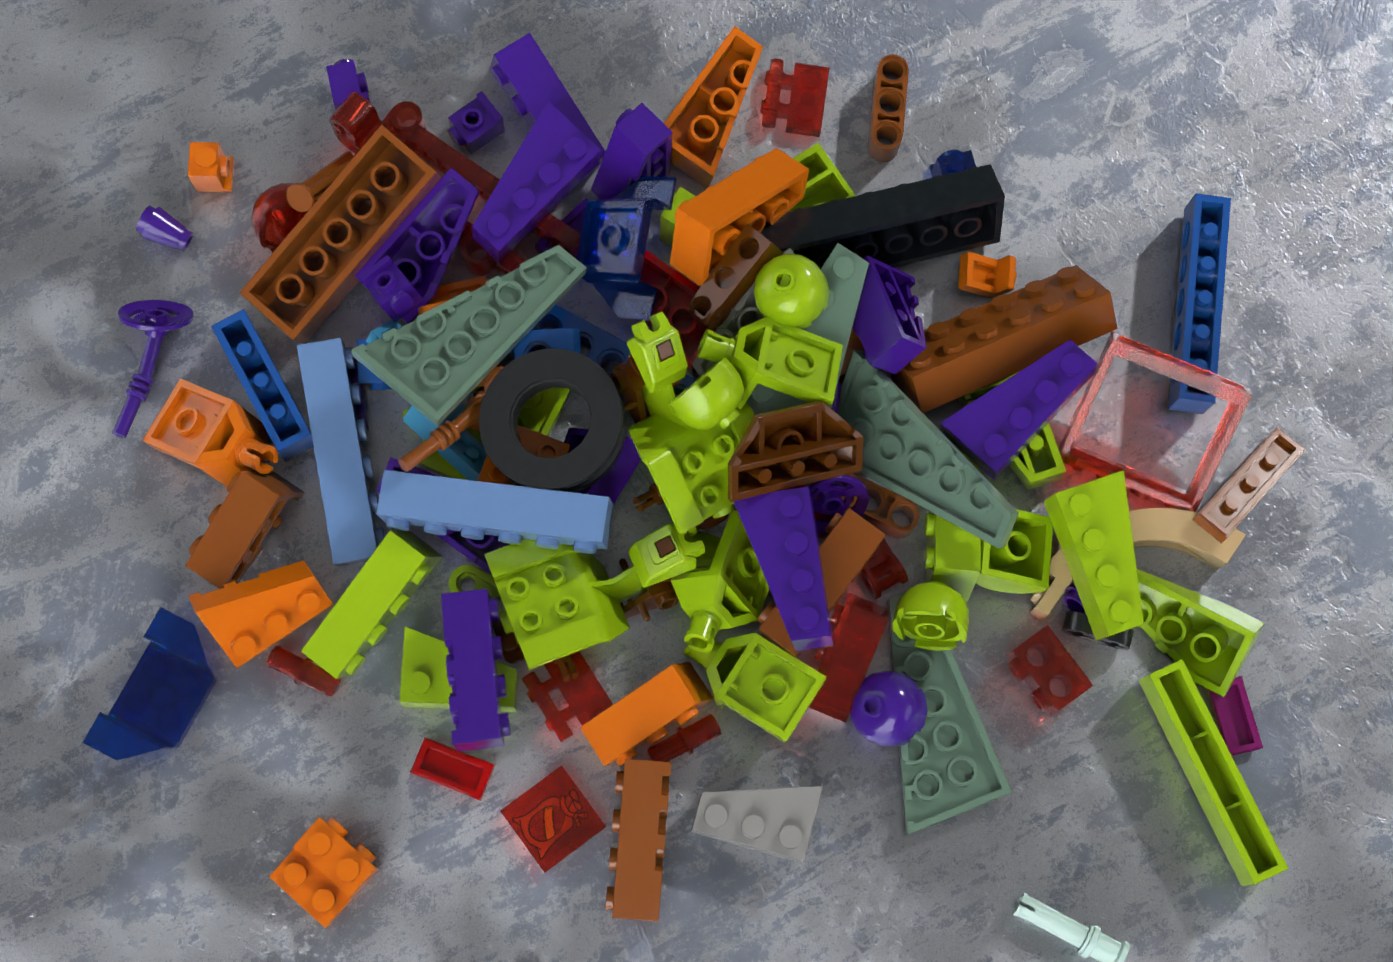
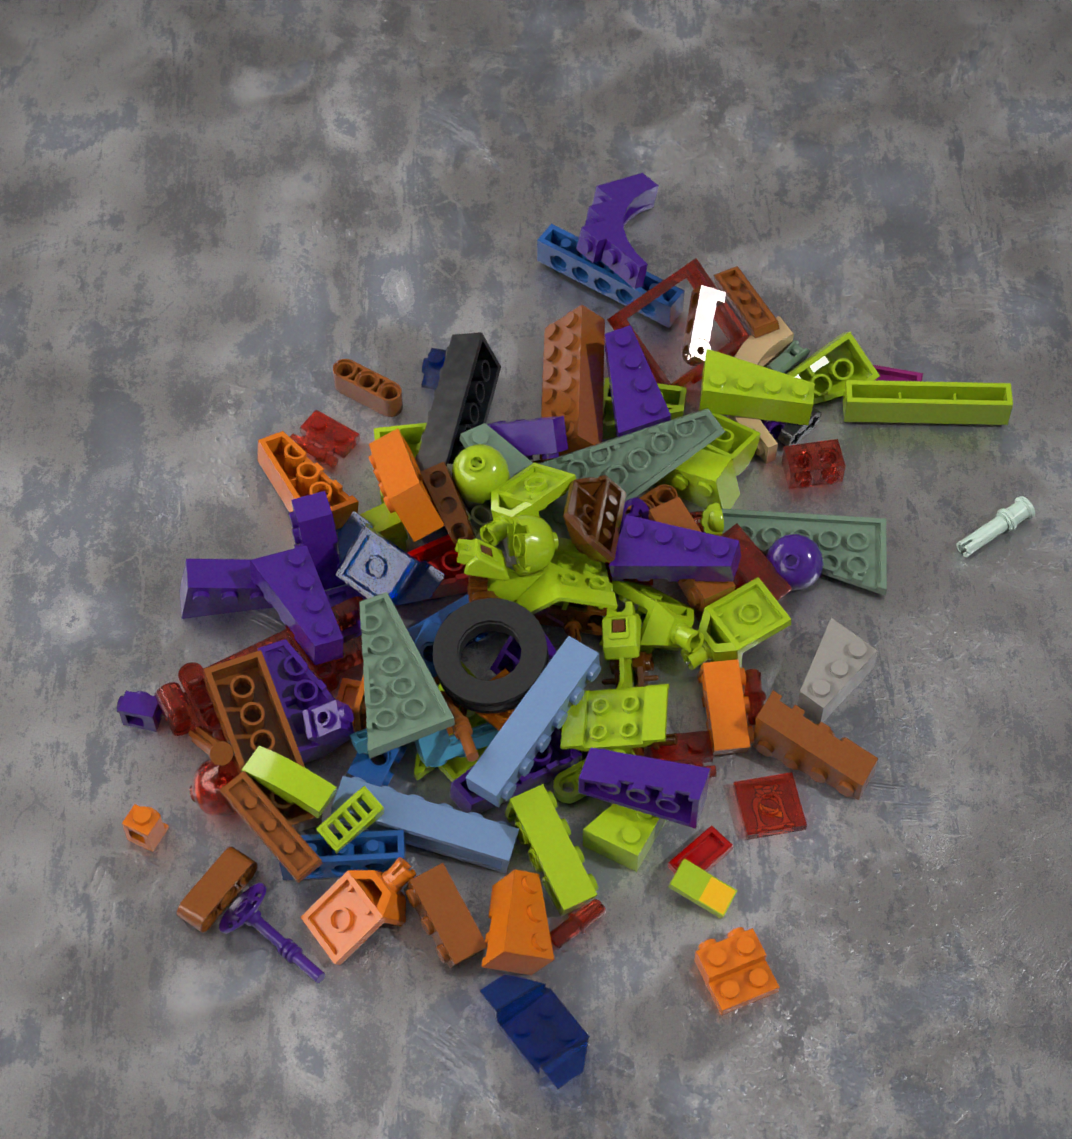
camera: 55 degrees left, 20 degrees down
dark purple cone [136,205,194,252] -> none
dark purple brick [447,91,505,154] -> none
lime cylinder [893,581,969,651] -> none
orange bracket [958,252,1017,298] -> none
none -> dark orange beam [177,846,258,933]
none -> dark orange tile [220,771,323,883]
none -> lime slope [241,746,337,818]
none -> lime slope [316,786,384,853]
none -> dark purple arch [577,173,659,289]
none -> lime tile [668,859,738,919]
none -> leg [682,285,726,366]
none -> lime piece [701,502,724,536]
none -> sand green bar [766,340,810,374]

